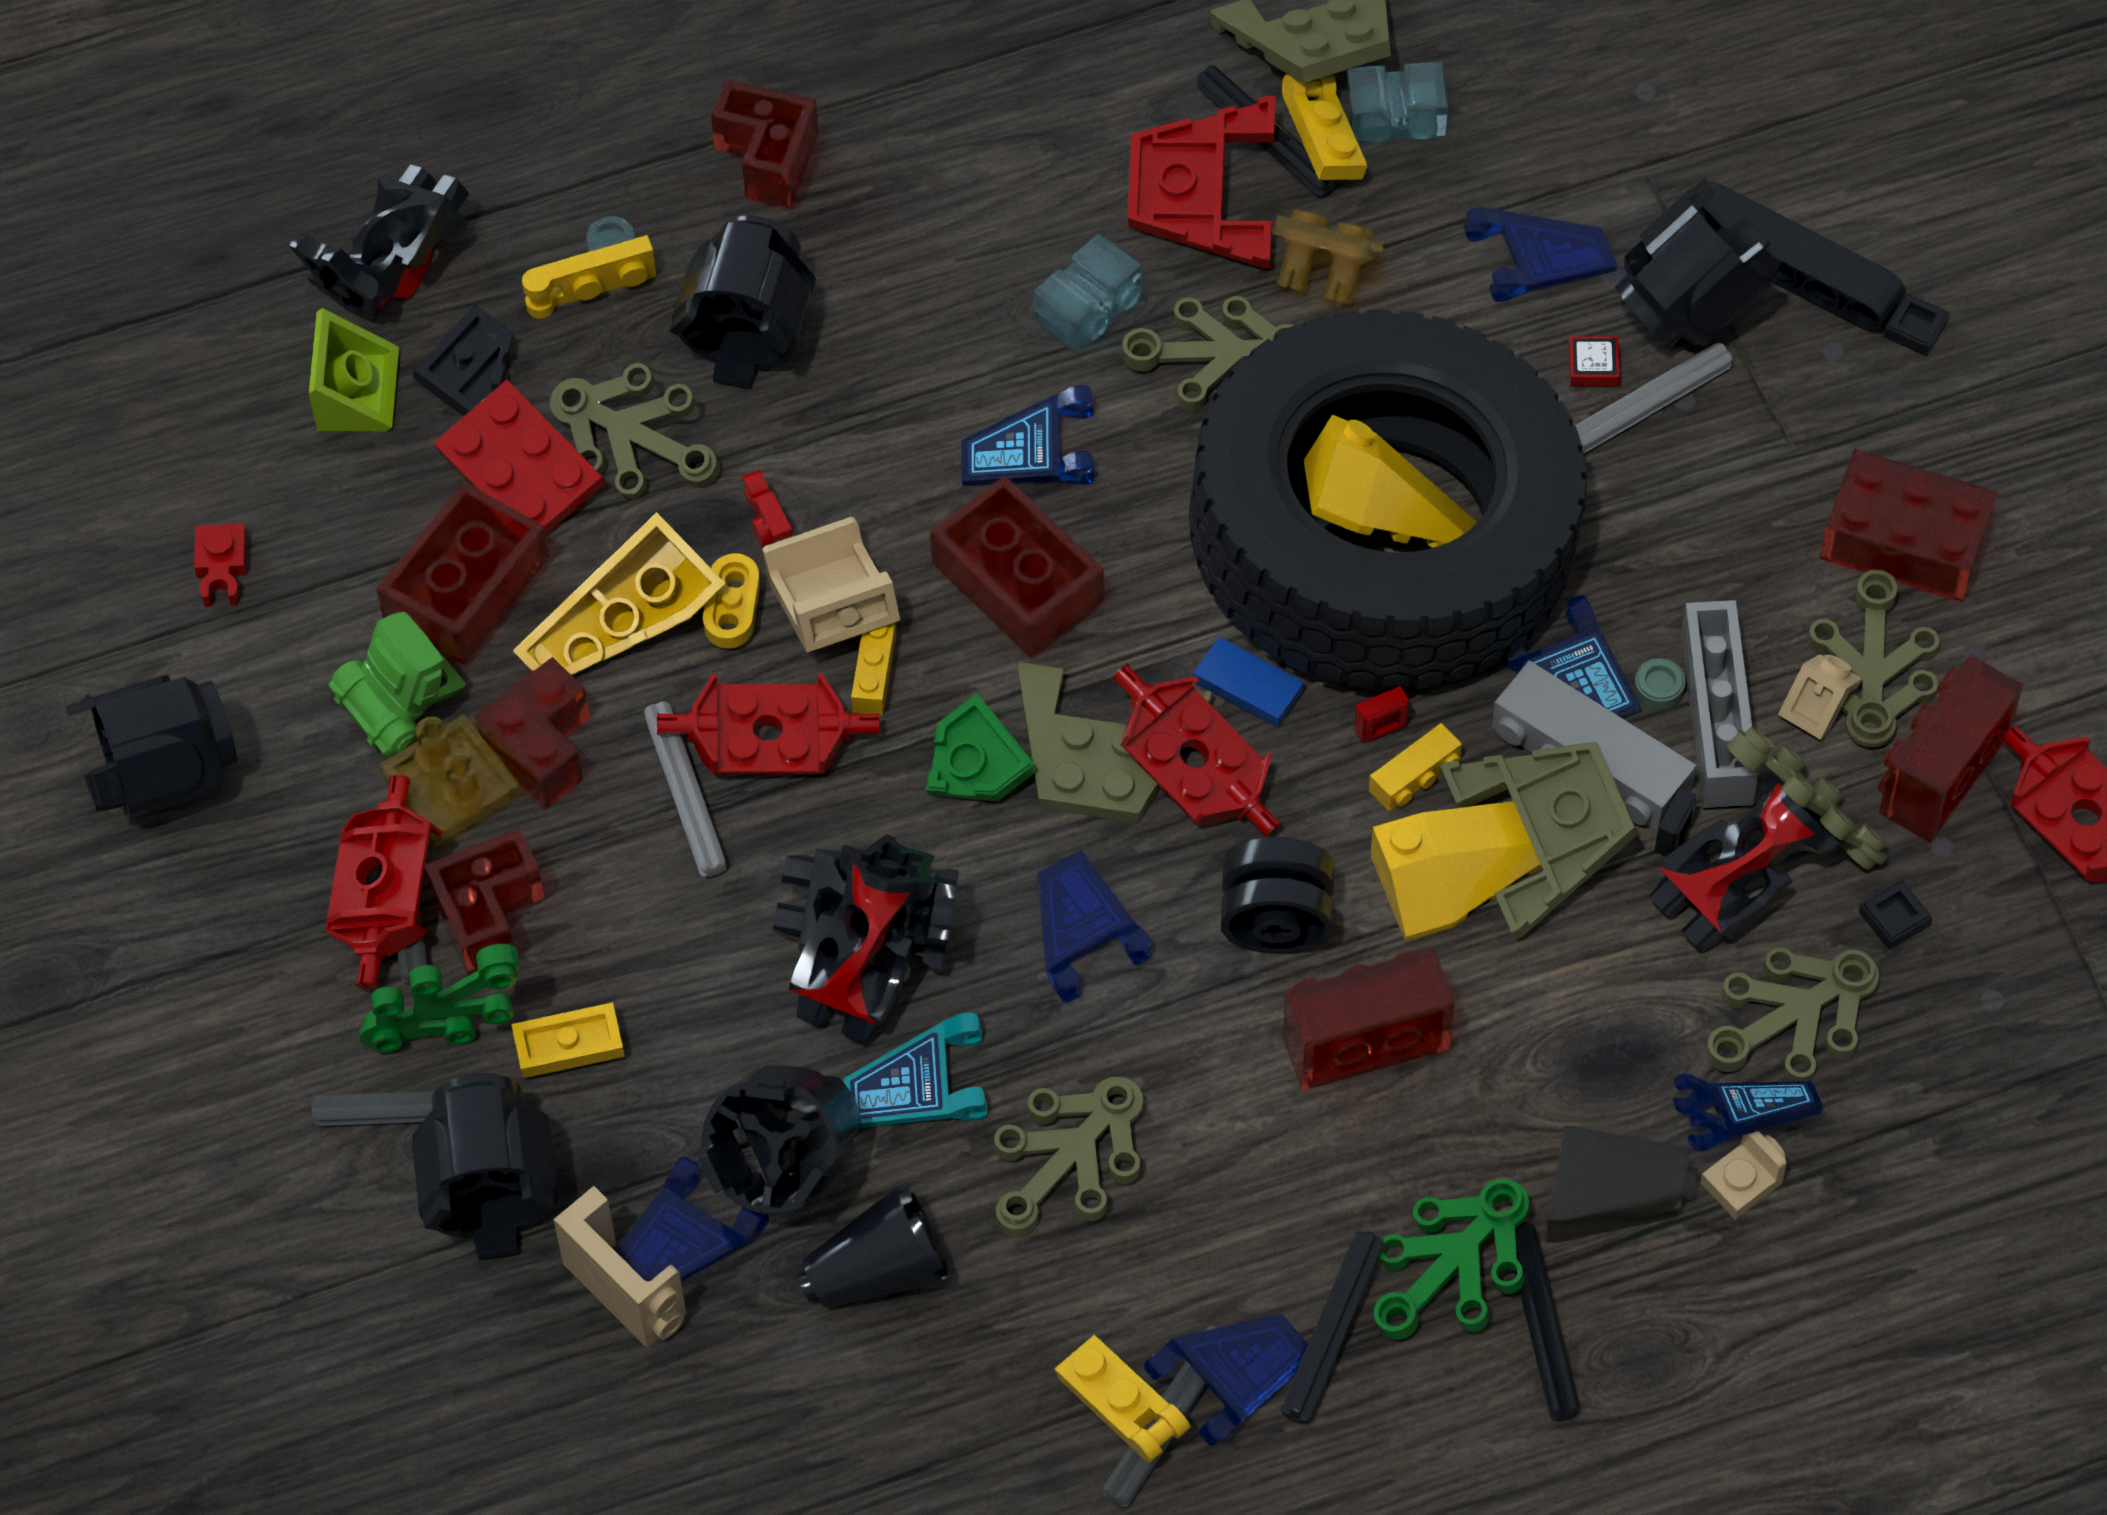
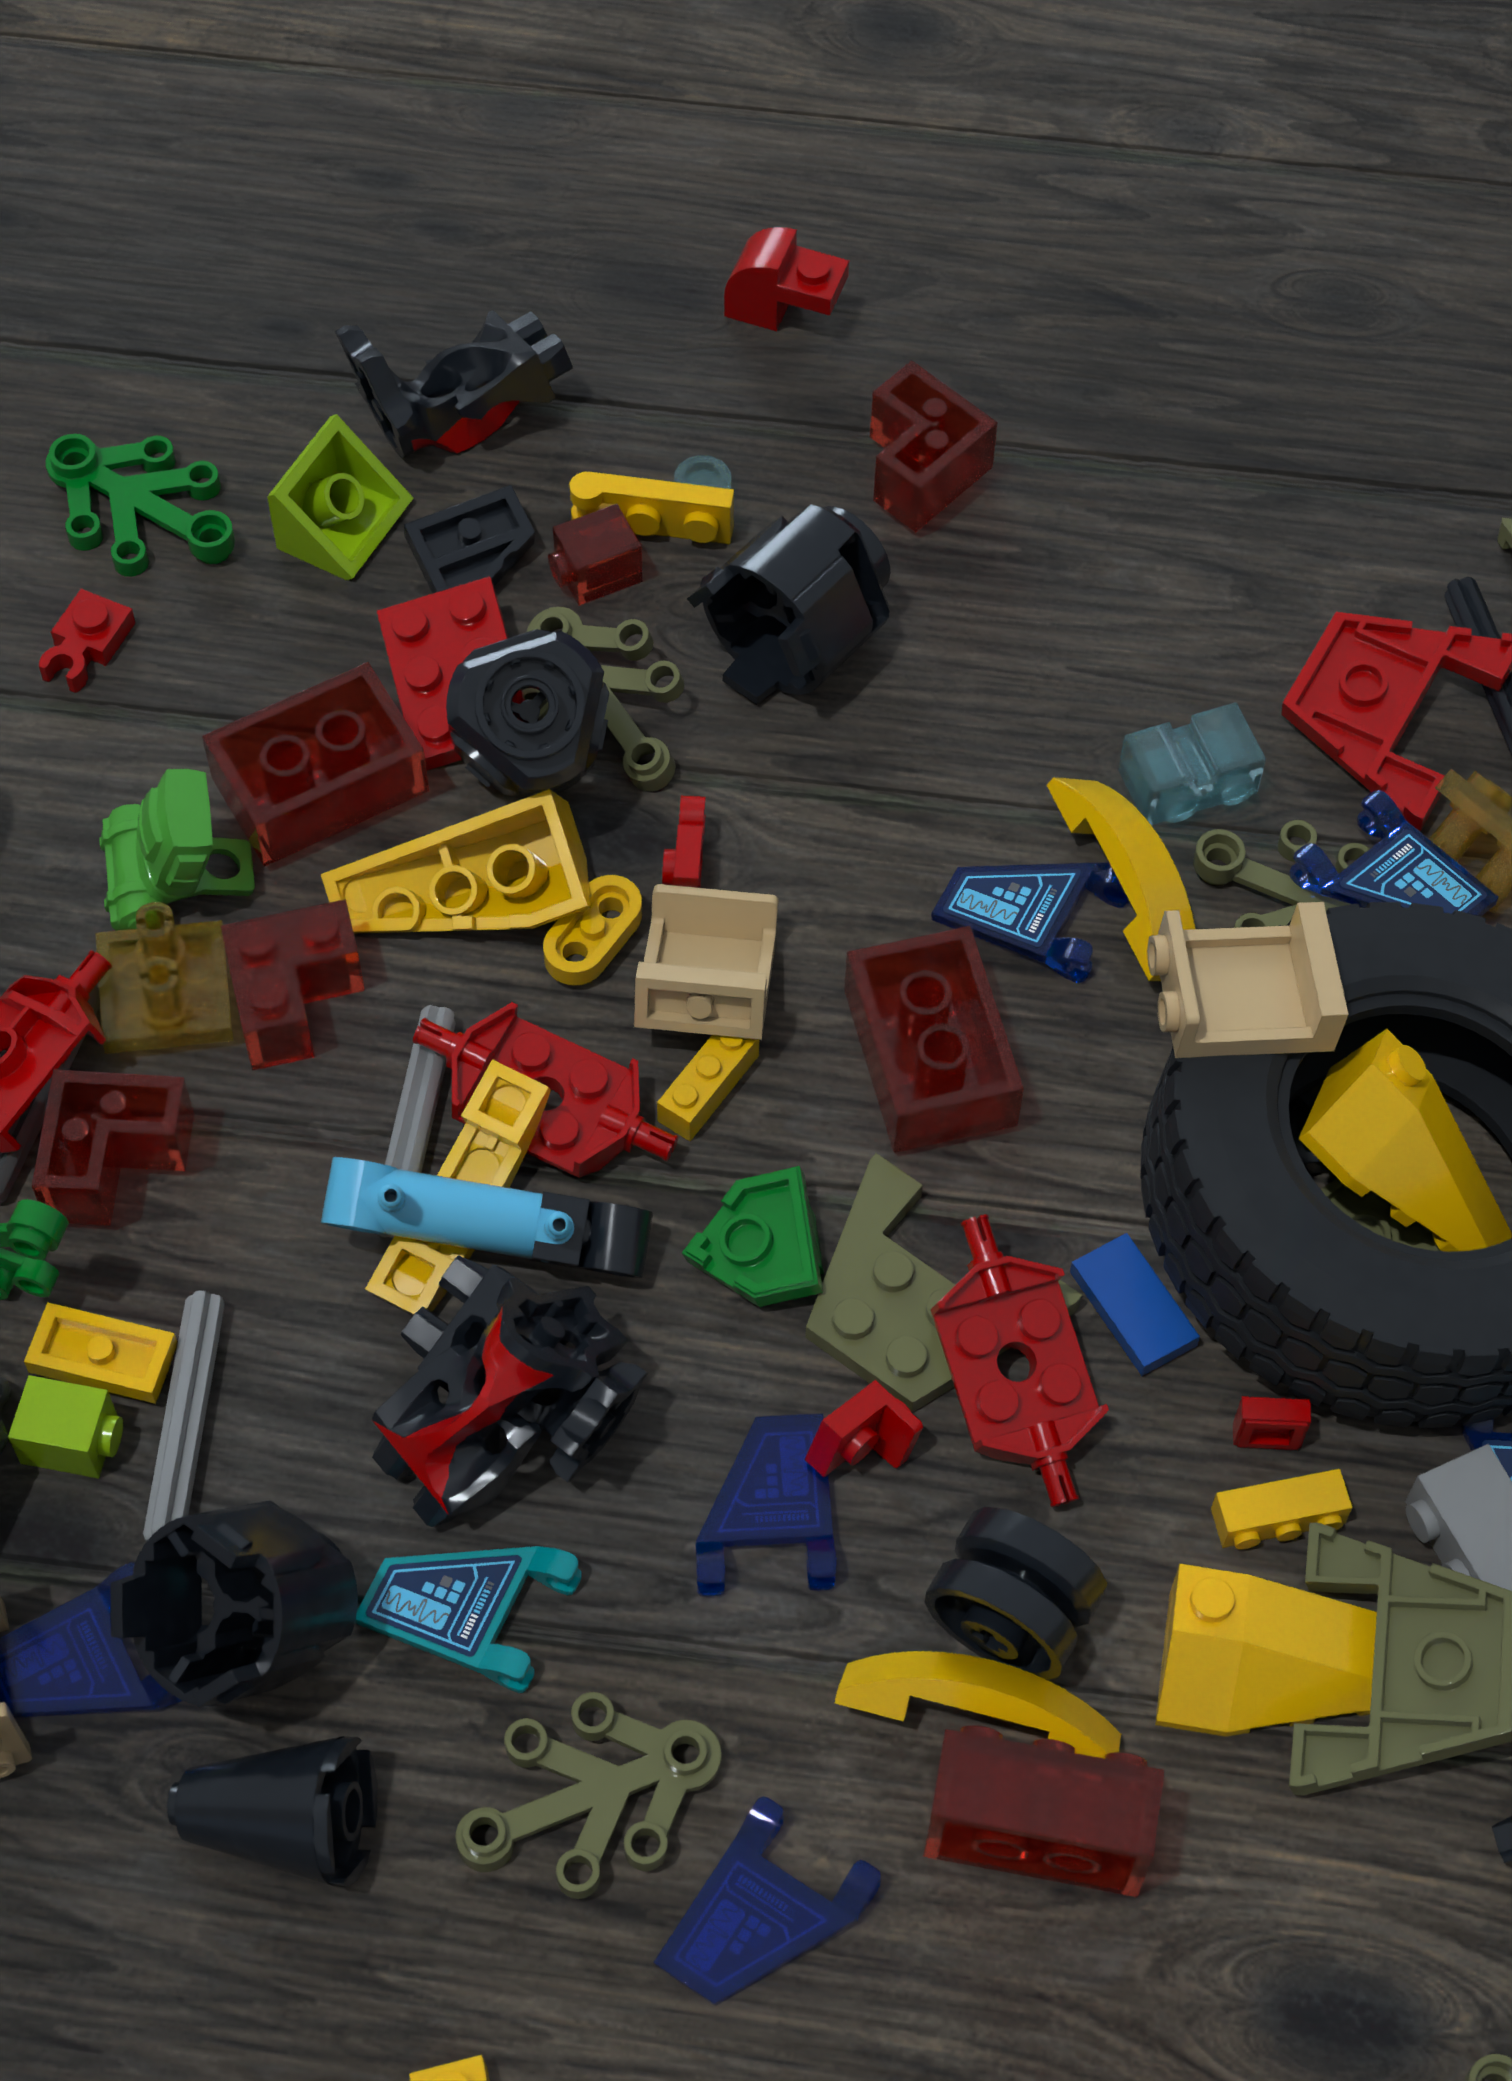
camera: 25 degrees right, 0 degrees up
none -> lime brick [8,1375,123,1479]
none -> green plant [46,434,235,577]
none -> light grey axle [143,1290,225,1542]
none -> medium azure piece [321,1157,653,1278]
none -> yellow slope [365,1059,551,1315]
none -> black piece [446,629,609,799]
none -> clear red brick [548,504,643,606]
none -> clear blue flag [654,1796,881,2006]
none -> red brick [724,227,849,331]
none -> red bracket [804,1380,923,1477]
none -> yellow slope [834,1651,1121,1776]
none -> yellow slope [1047,777,1195,981]
none -> tan panel [1147,902,1349,1058]
none -> flag [1289,790,1499,917]

